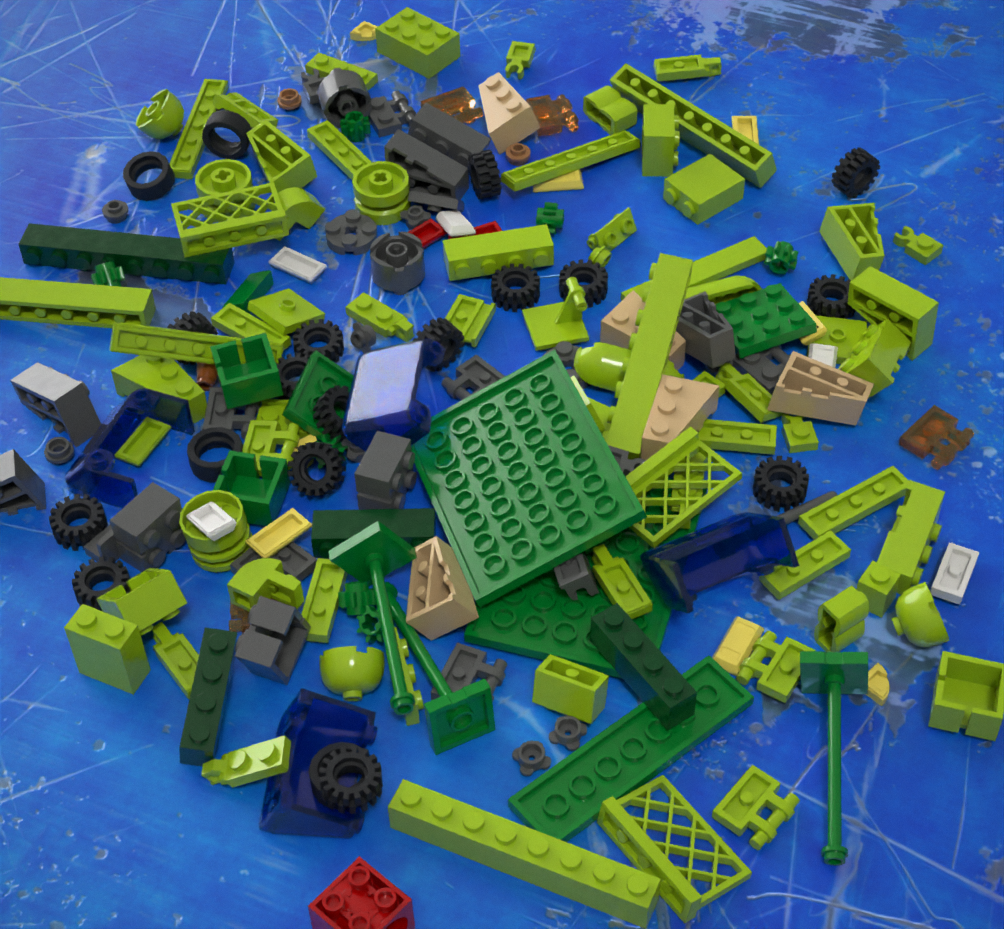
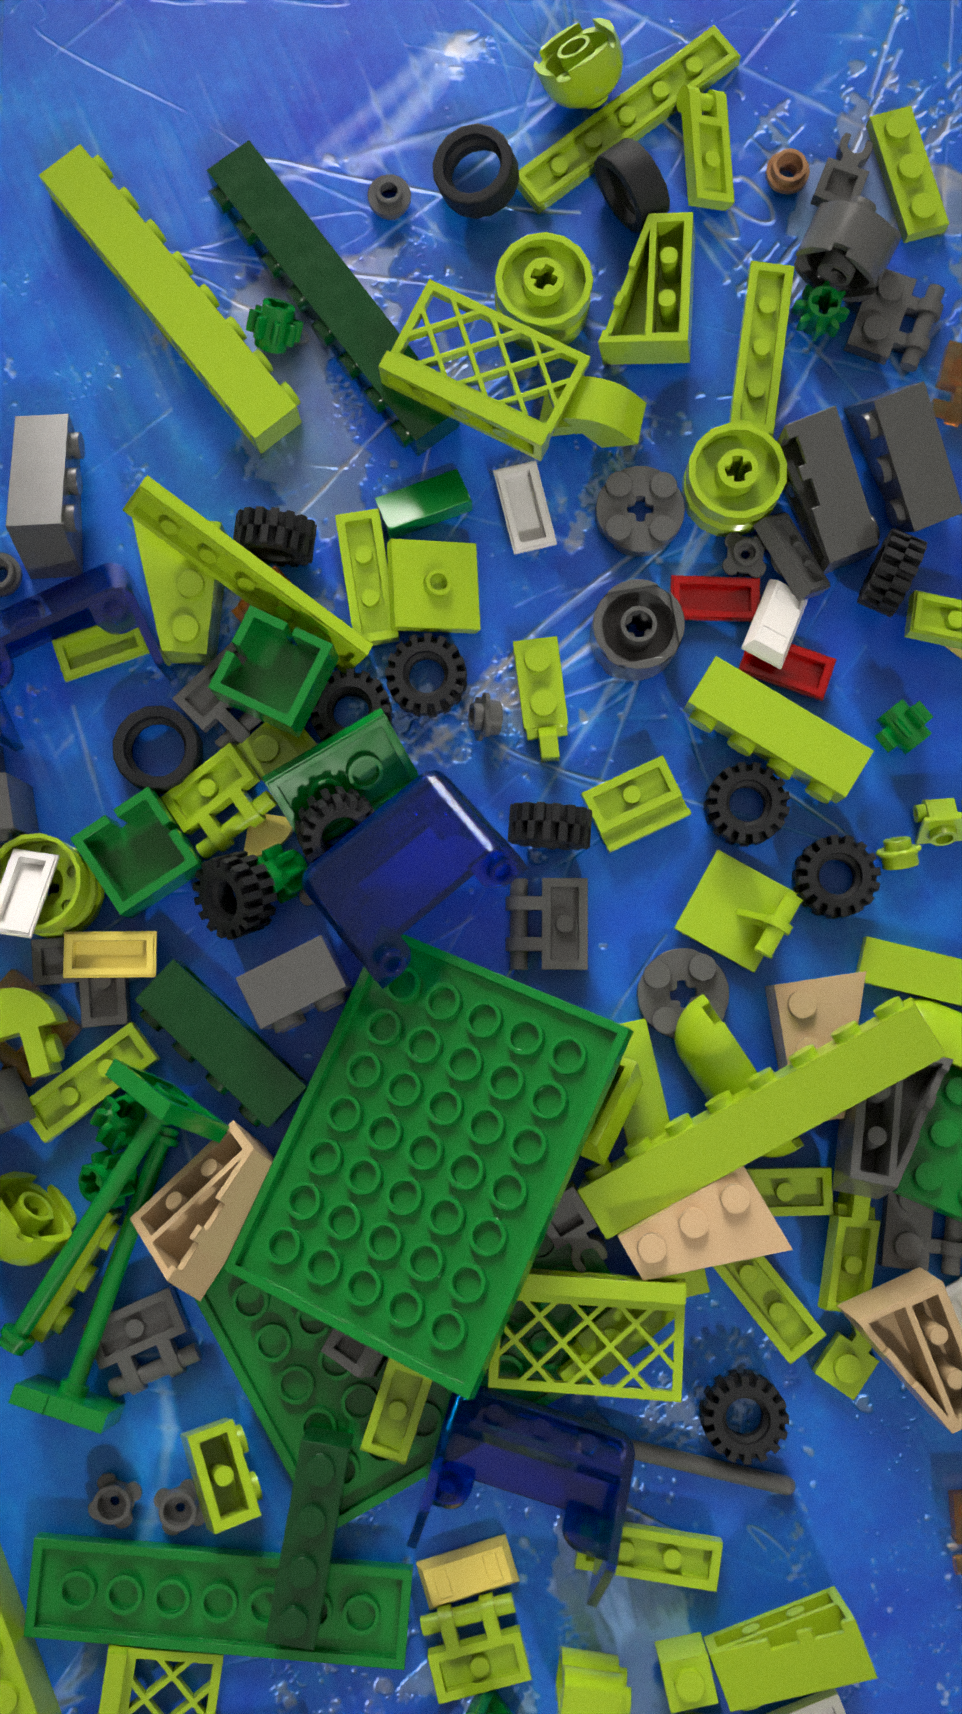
camera: 45 degrees right, 35 degrees up
lime plate [798,466,909,540] -> none

